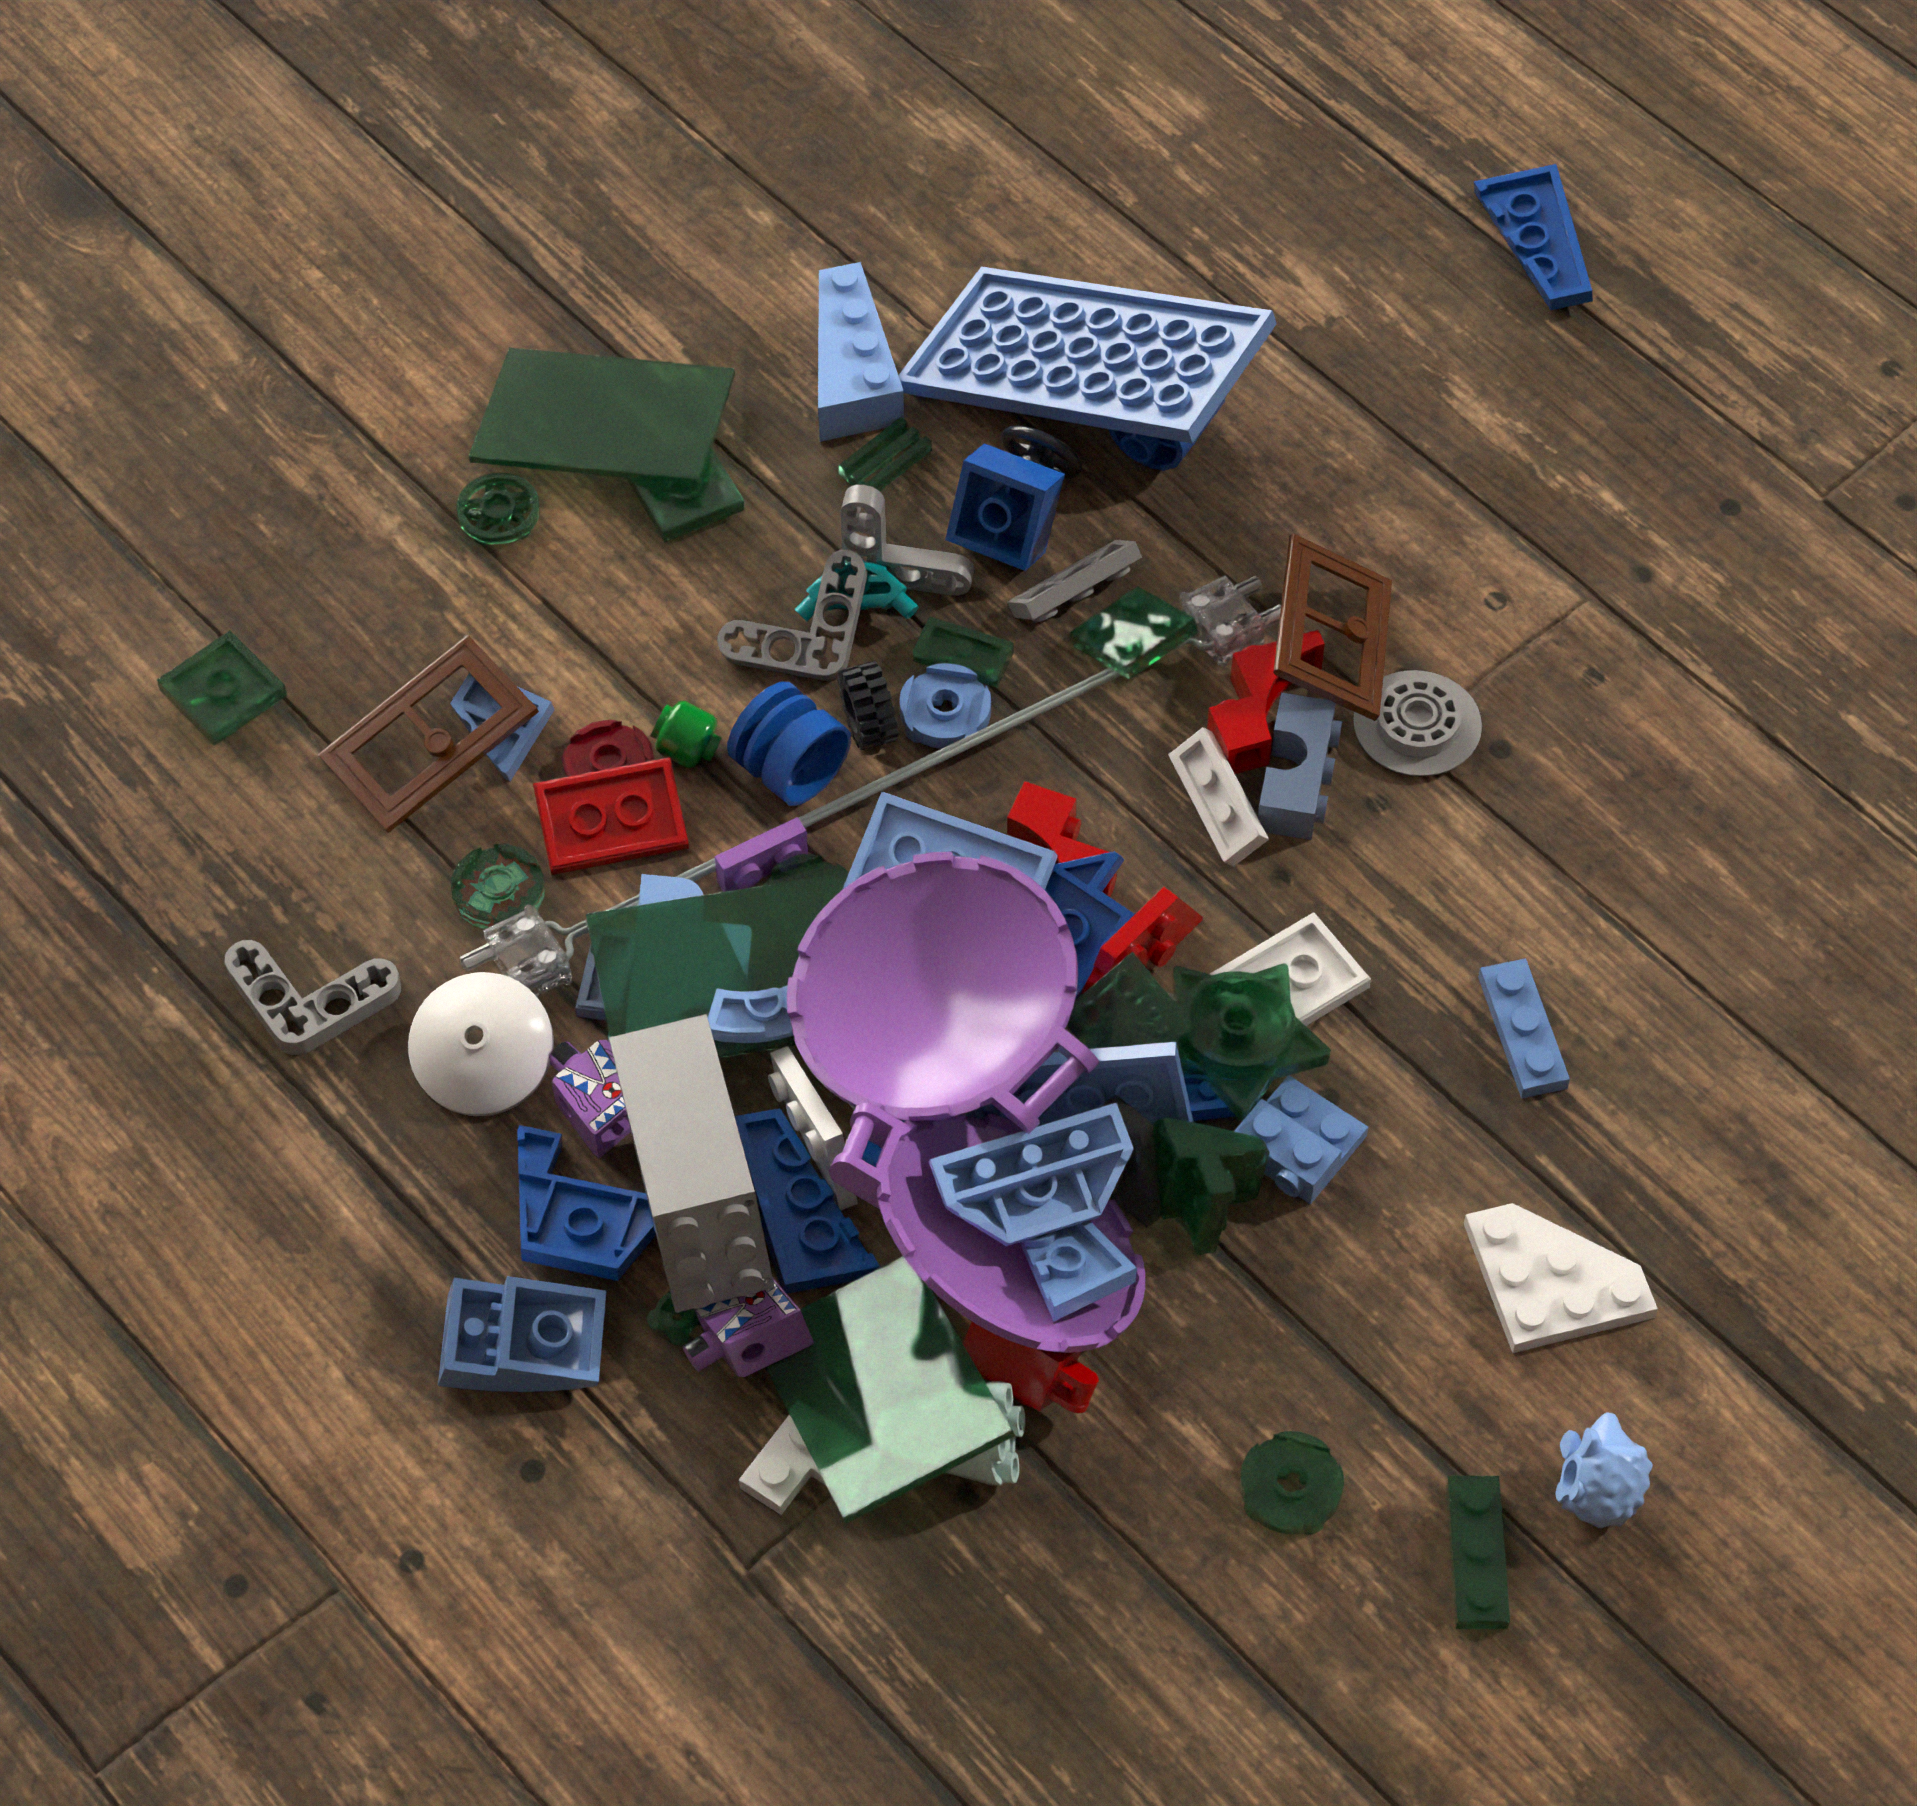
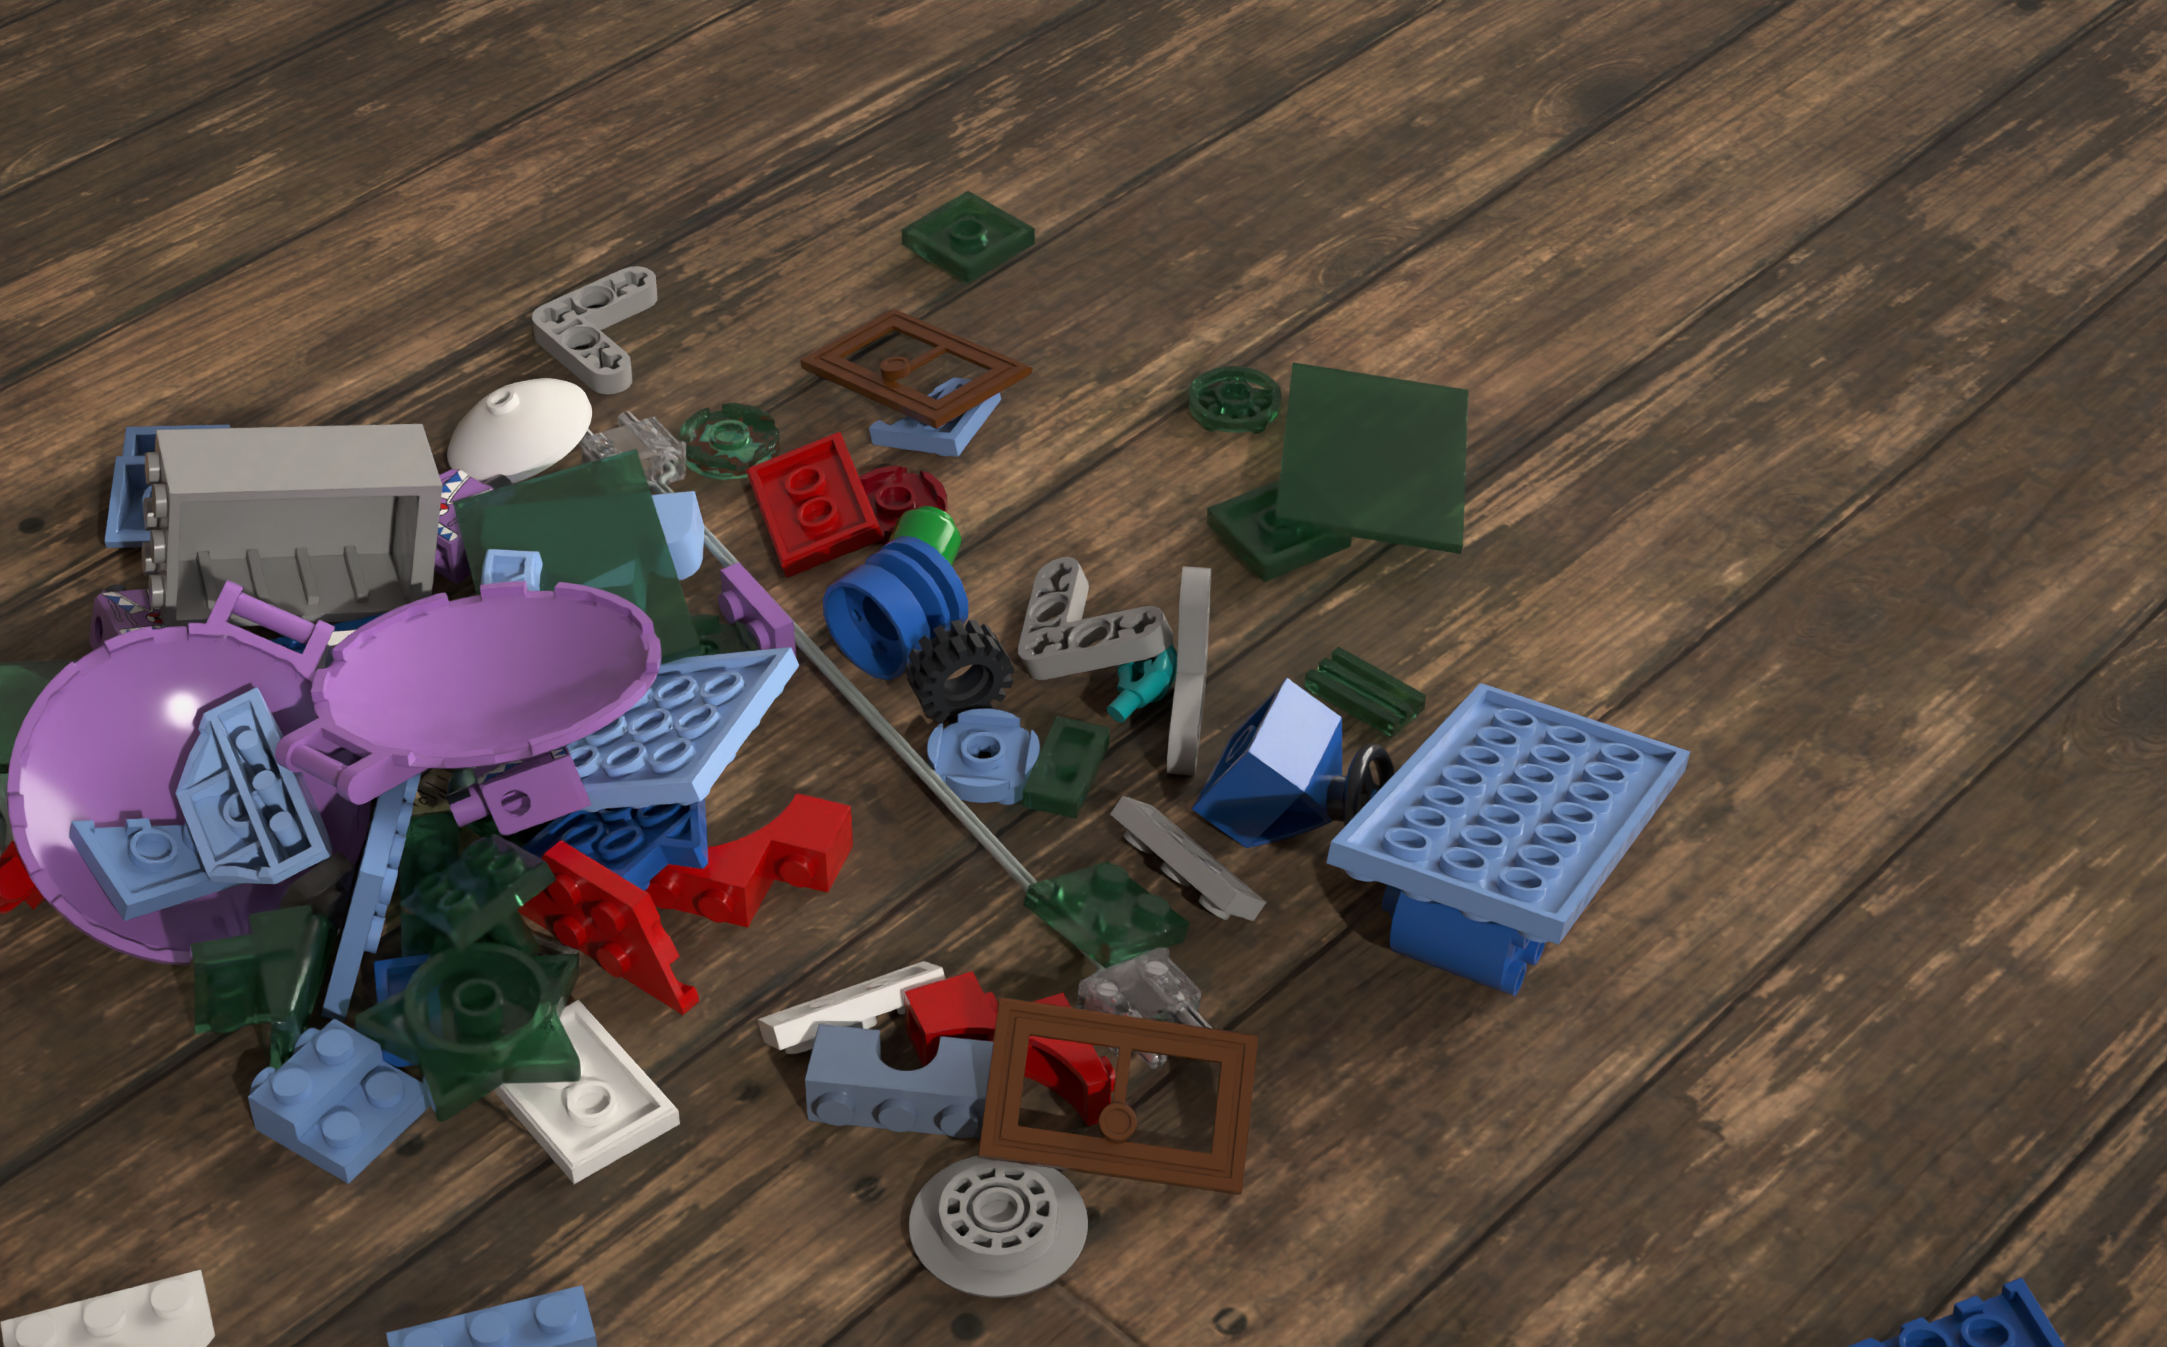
camera: 85 degrees right, 15 degrees down
light blue wedge [818,262,904,442] -> none

